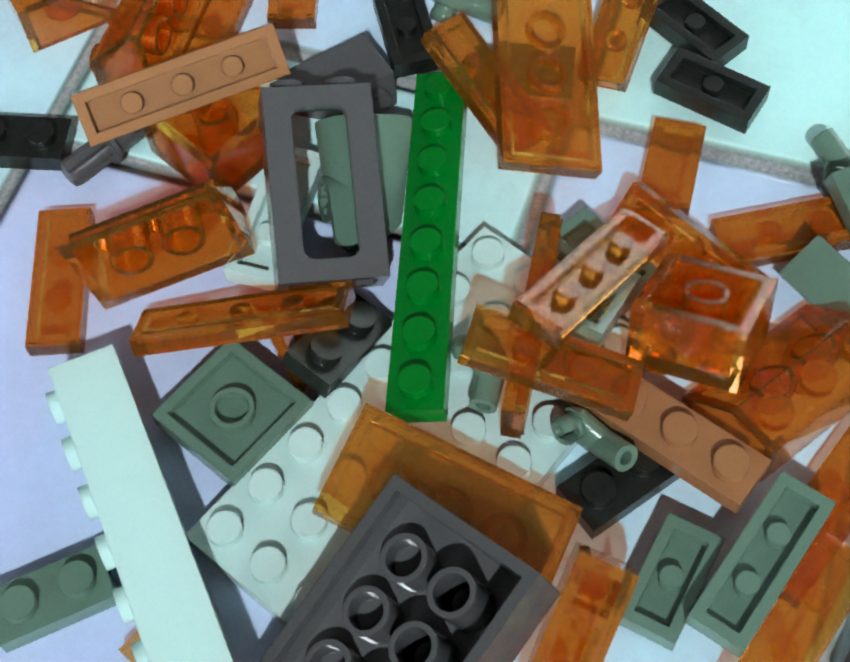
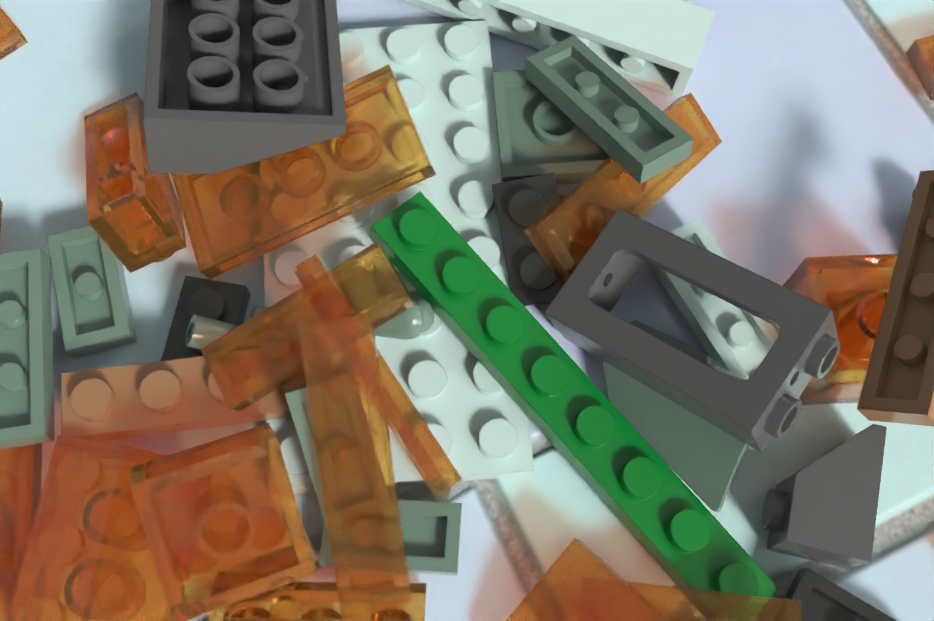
camera: 130 degrees right, 10 degrees up
clear orange tile [25,208,95,356] -> none
clear orange slope [55,174,255,310] -> none
none -> sand green plate [525,35,694,184]

